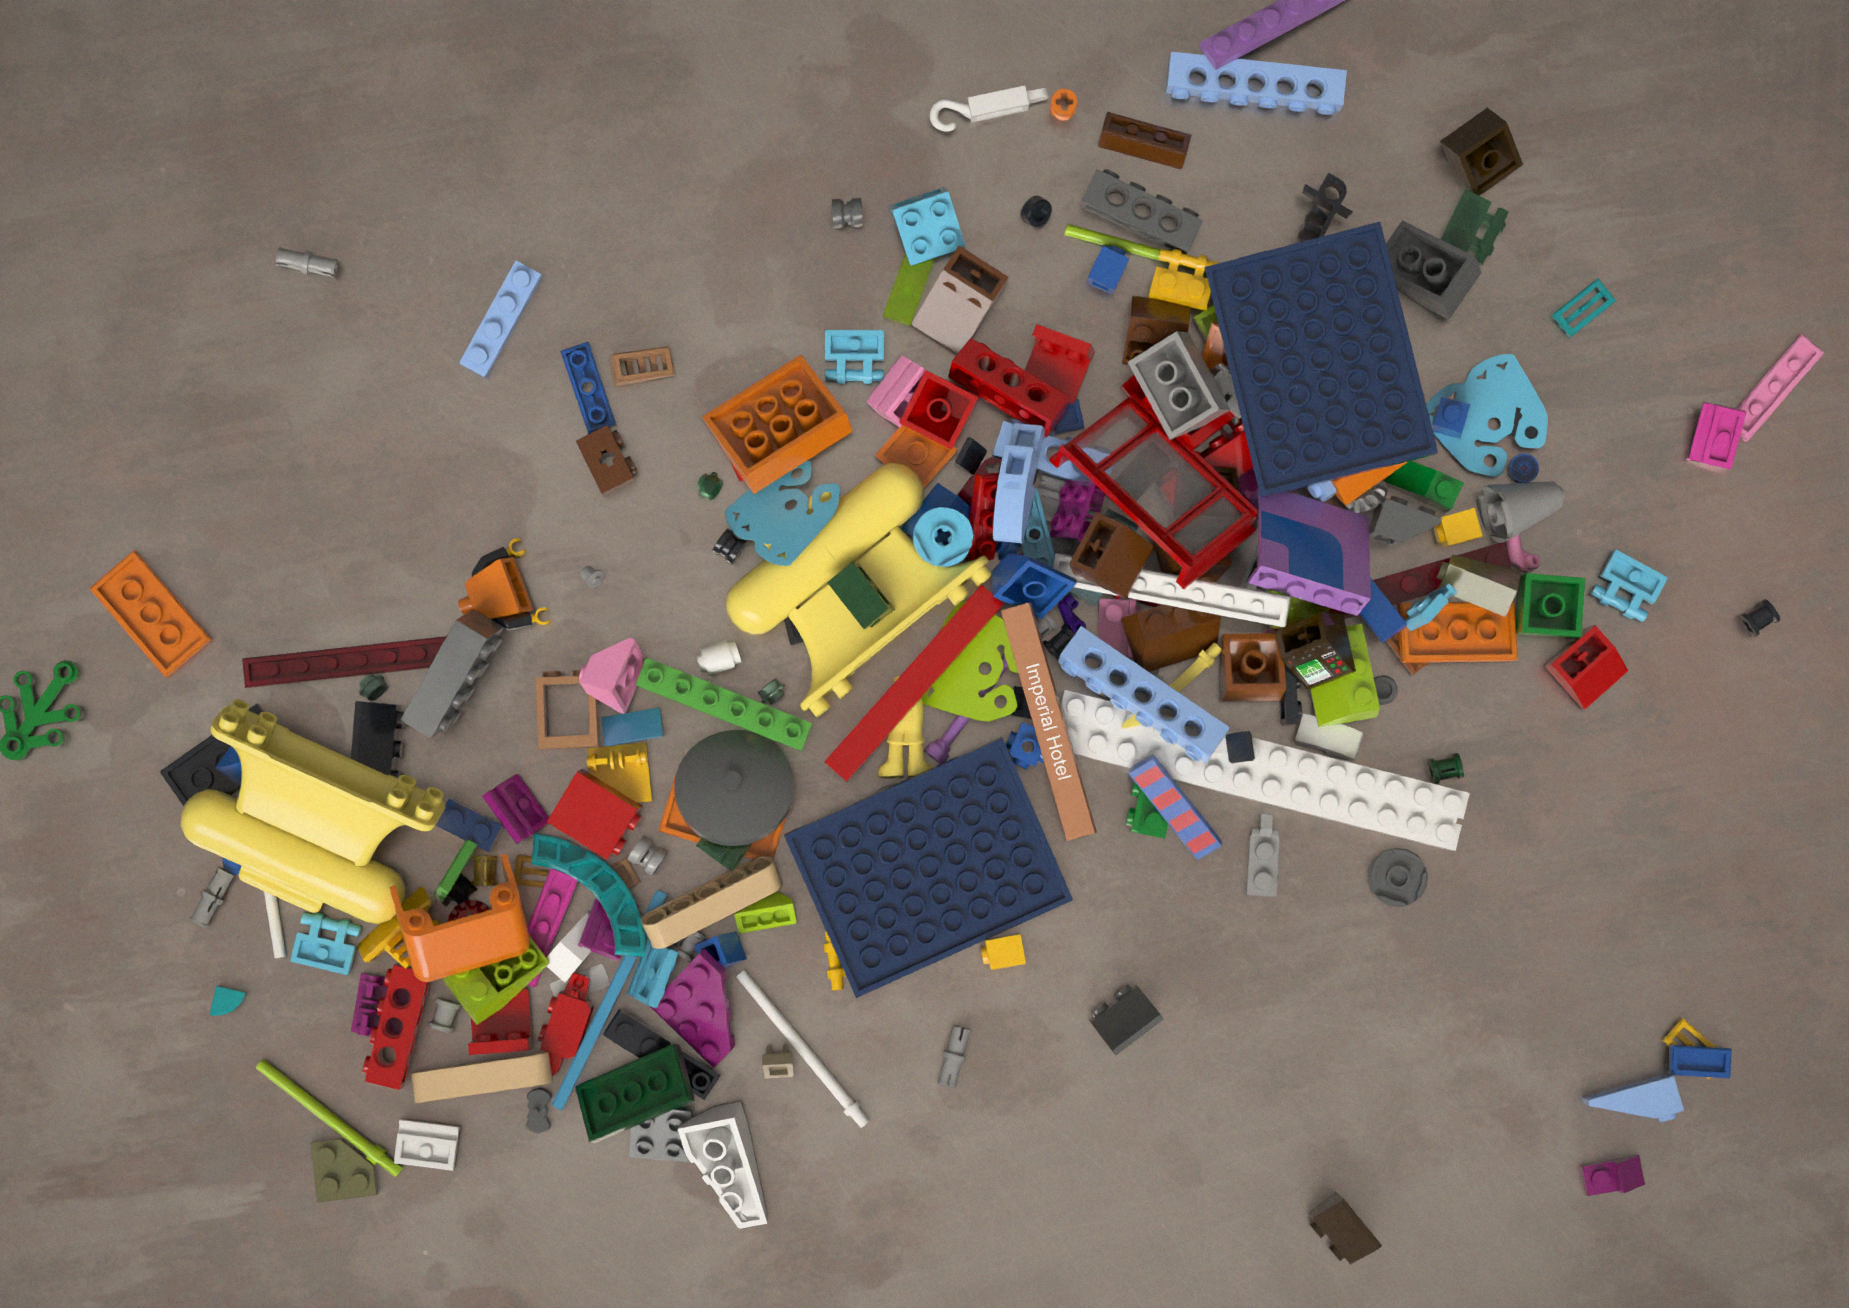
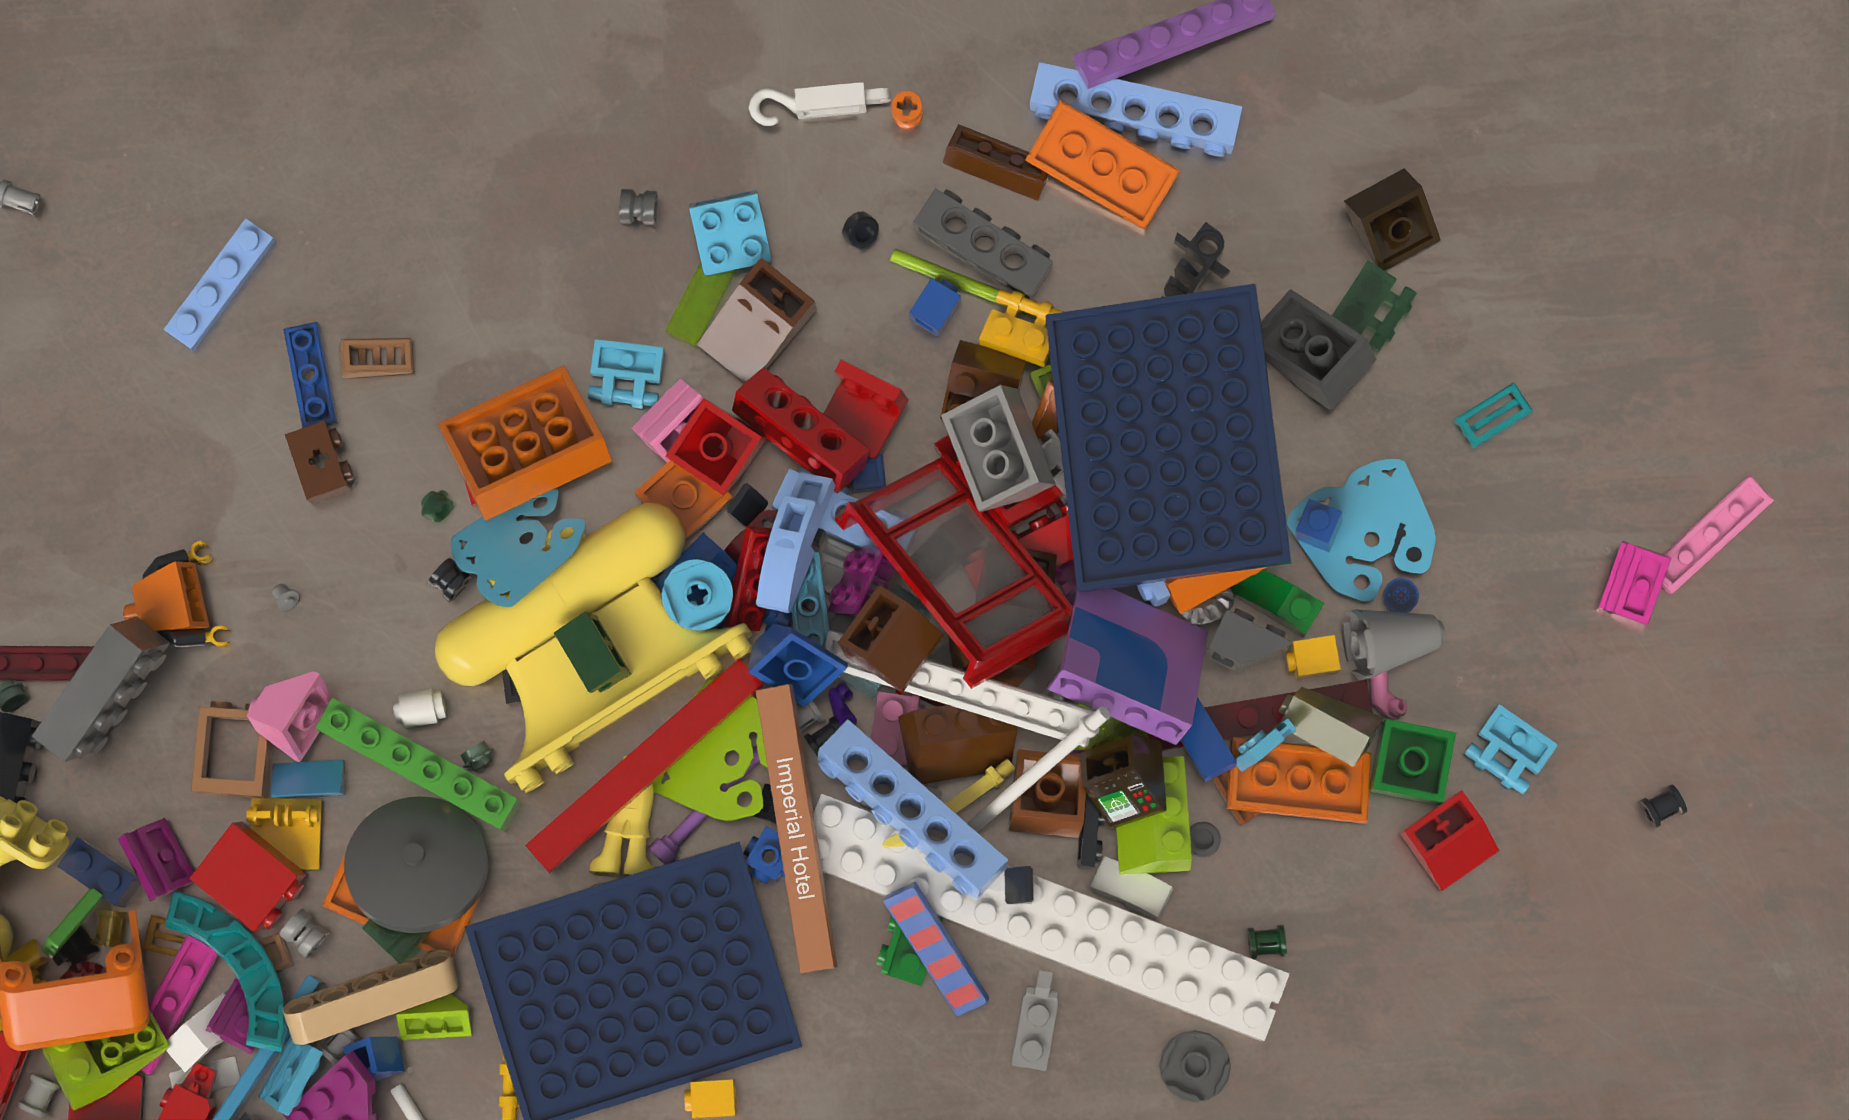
camera: 15 degrees right, 5 degrees down
none -> white bar [967,706,1111,833]
none -> orange tile [1025,99,1180,230]

